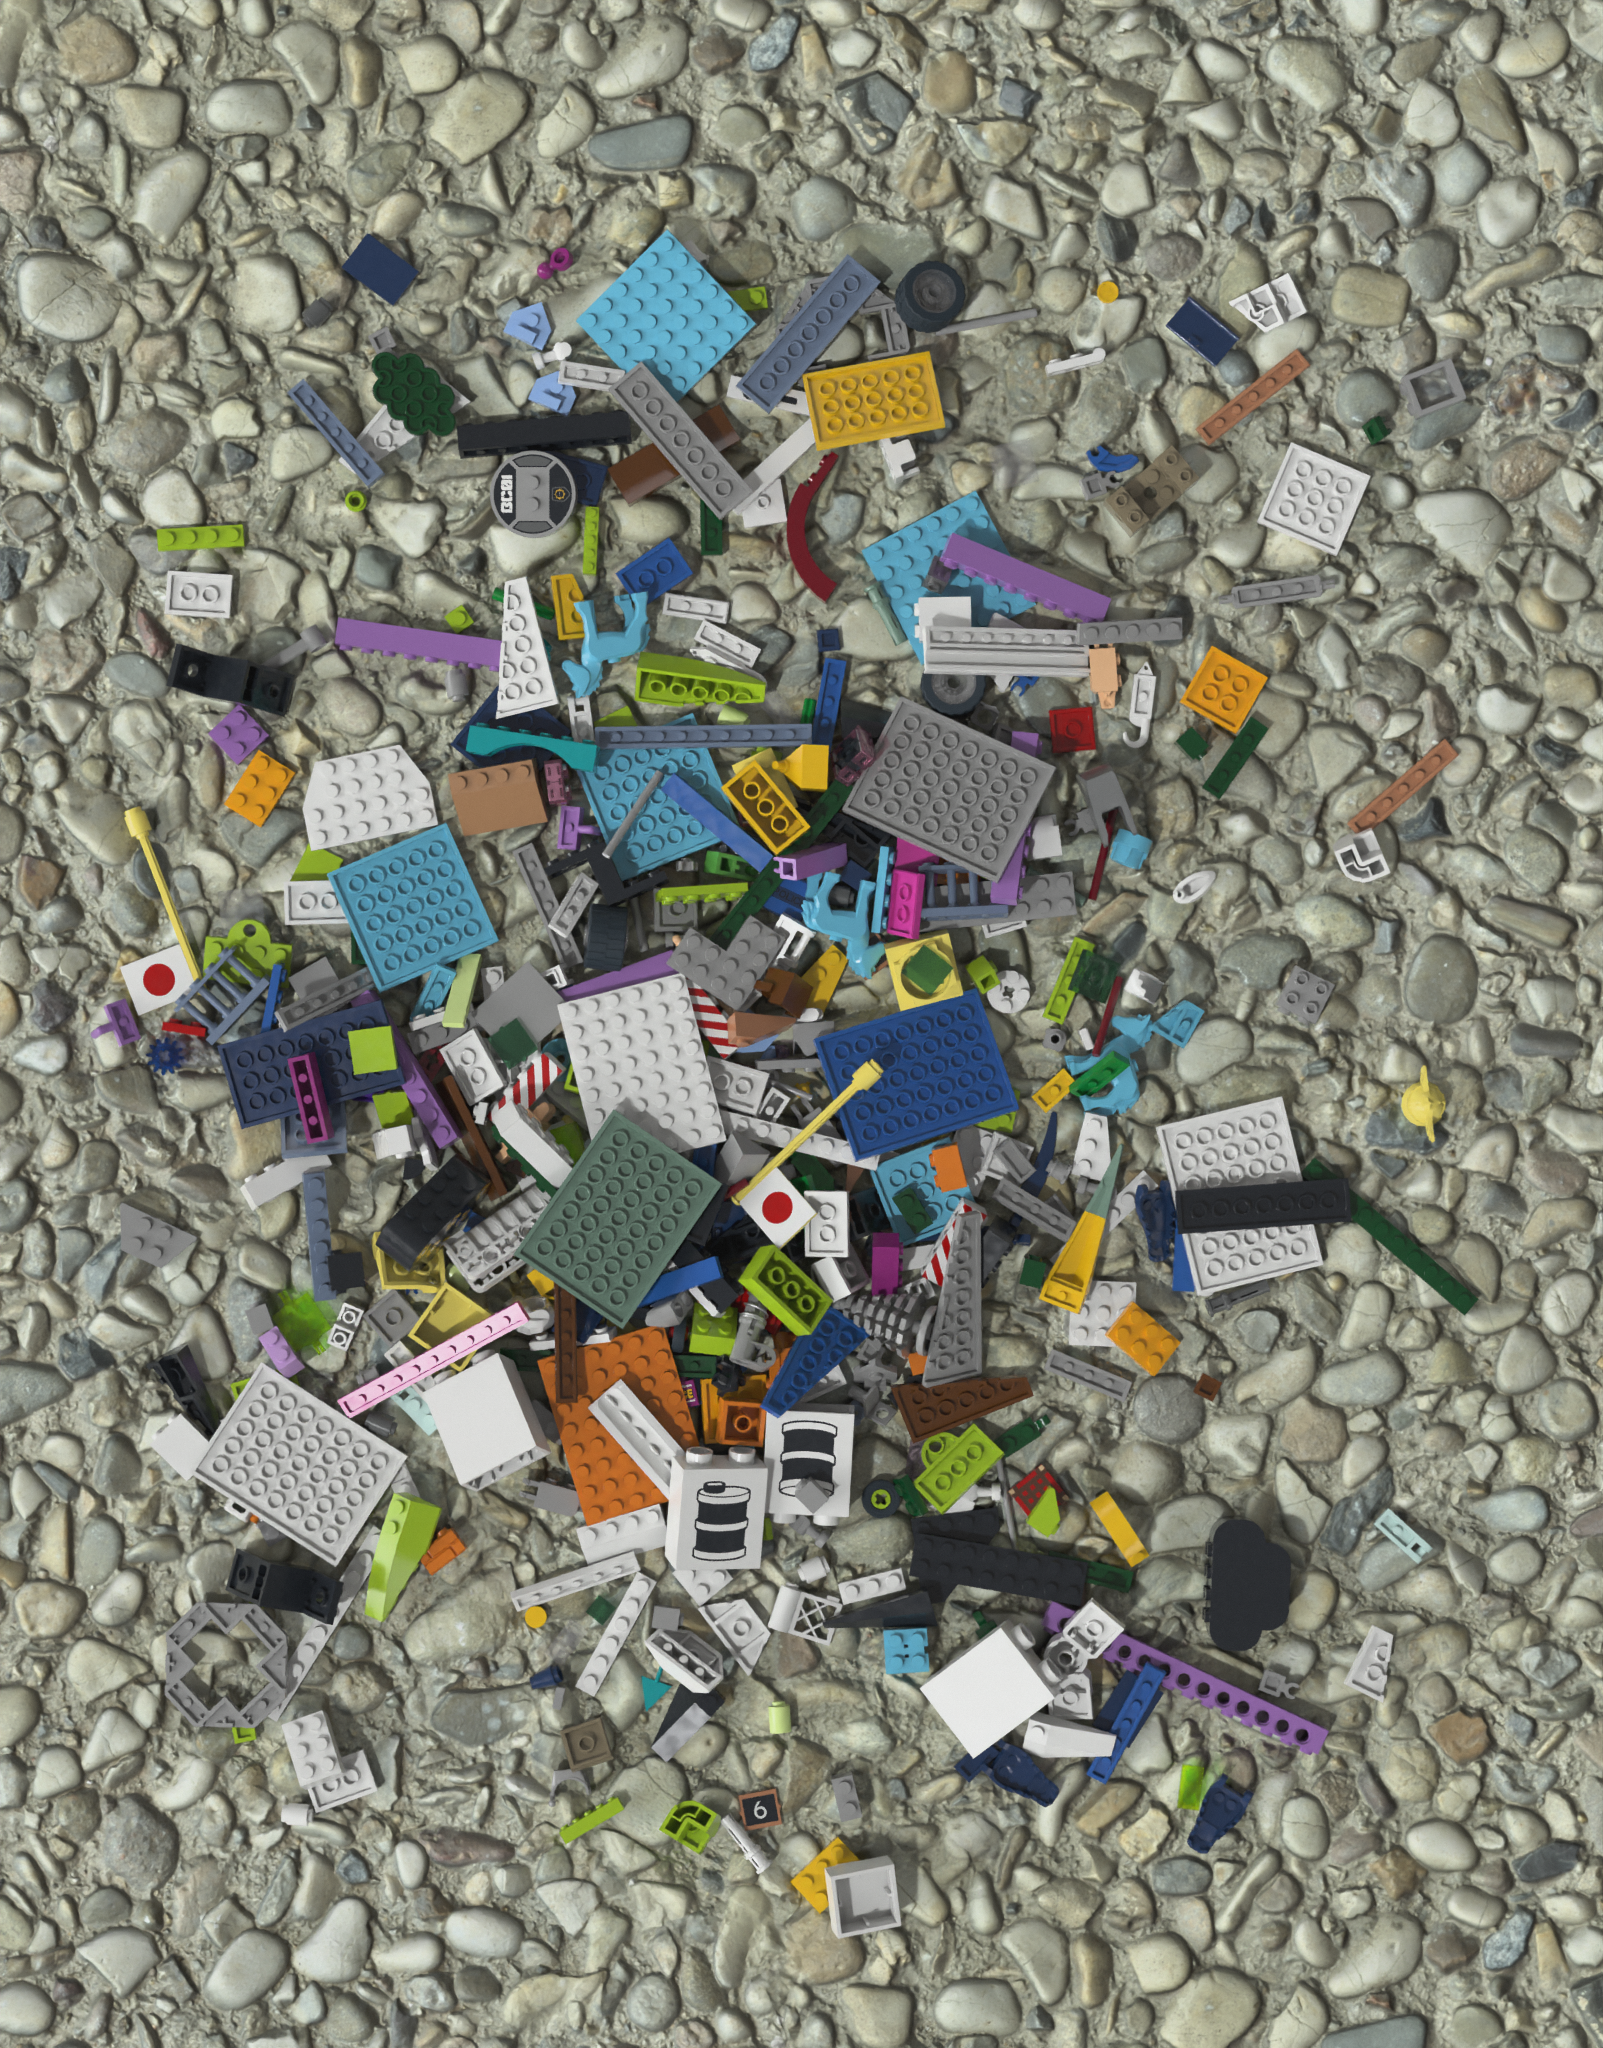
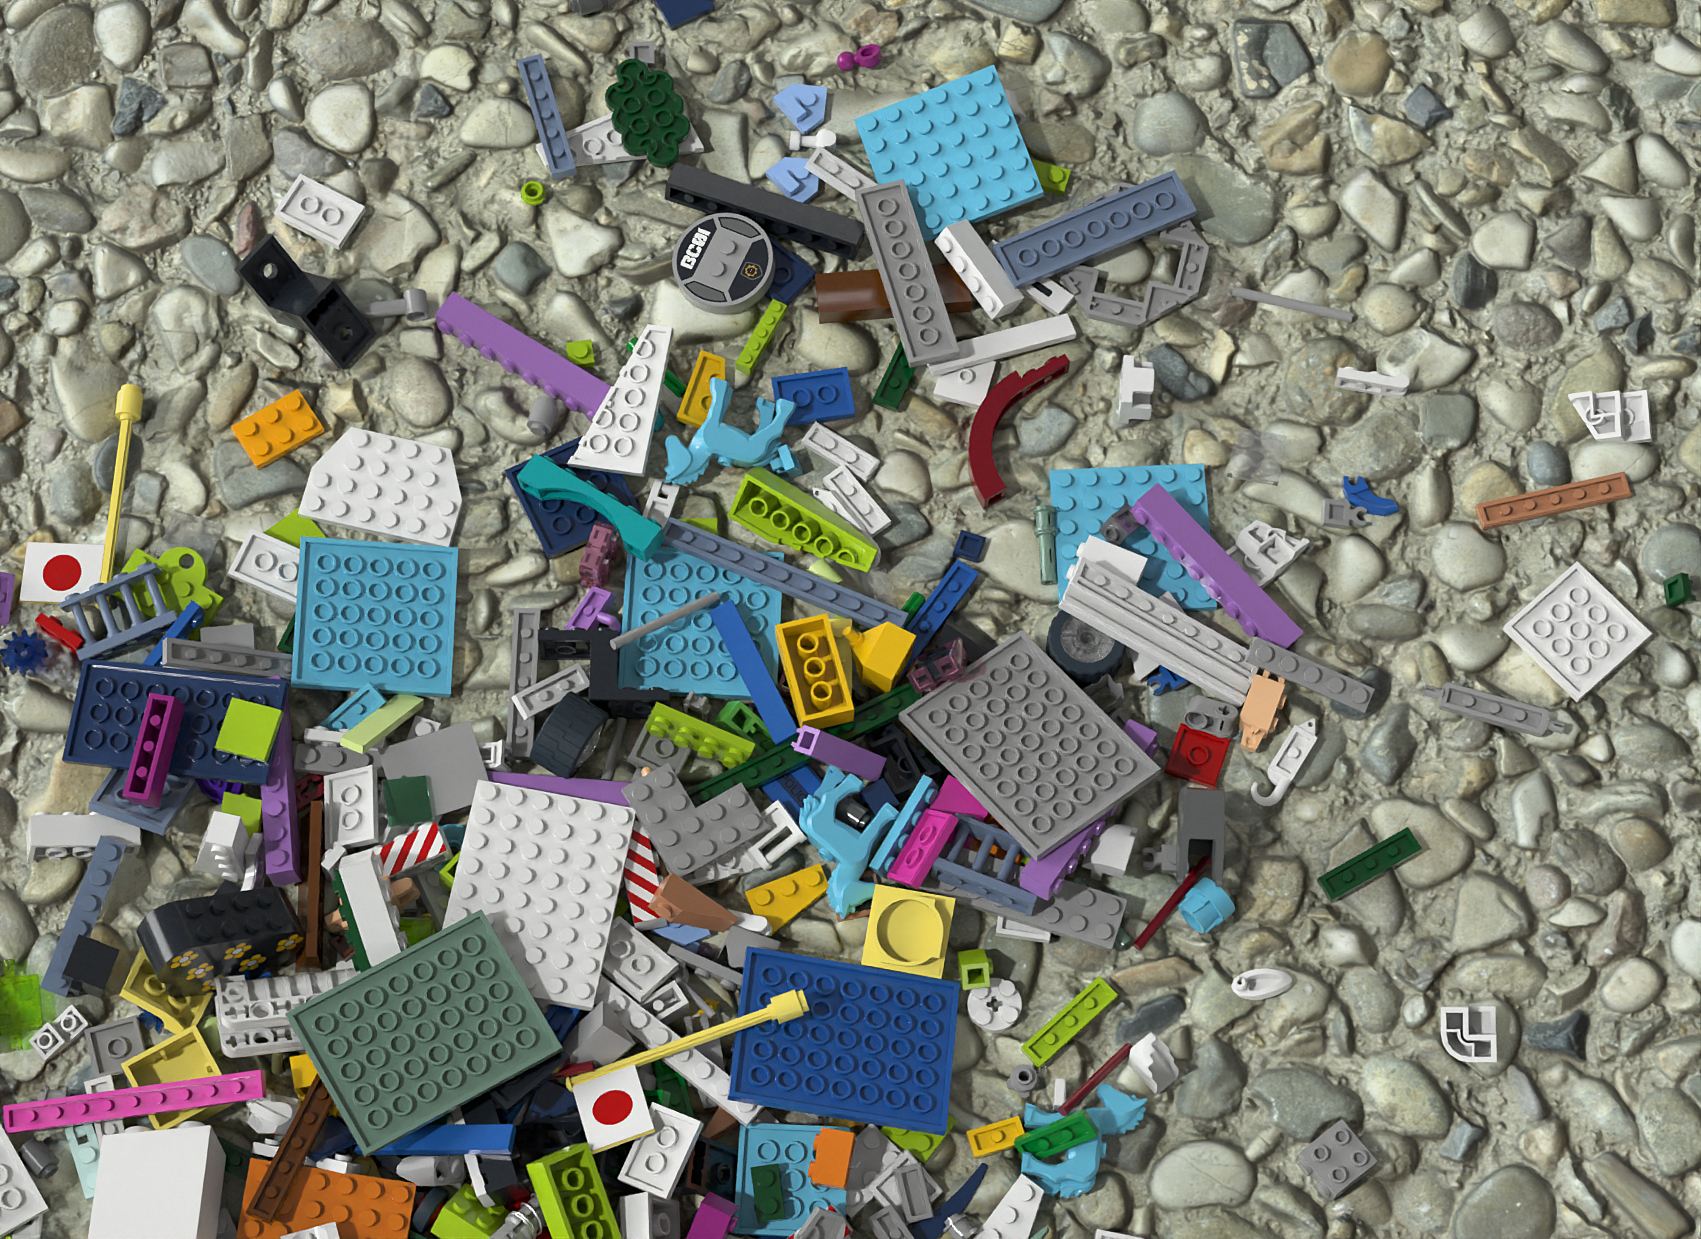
camera: 25 degrees right, 20 degrees down
lime plate [157,524,245,552] -> none
medium lavender plate [208,705,269,766] -> none
medium nougat slope [448,758,548,836] -> none
reddish brown plate [753,967,813,1019] -> none
yellow plate [802,351,945,451] -> none
black wheel [894,260,966,333] -> none
clear green piece [901,944,953,996] -> none
clear green plate [1068,949,1120,1004] -> none
yellow piece [1097,281,1119,304] -> none
dark tan plate [1103,445,1200,538] -> none
medium azure wing [1148,1000,1204,1049] -> none
dark blue door [1166,296,1240,367] -> none
dark green brick [1174,727,1209,762] -> none
light orange plate [1179,646,1268,734] -> none
nougat tile [1347,739,1459,834] -> none
none -> medium azure tile [770,444,803,478]
none -> white brick [934,219,1024,320]
none -> light grey piece [1184,695,1238,738]
none -> white slope [1225,520,1310,589]

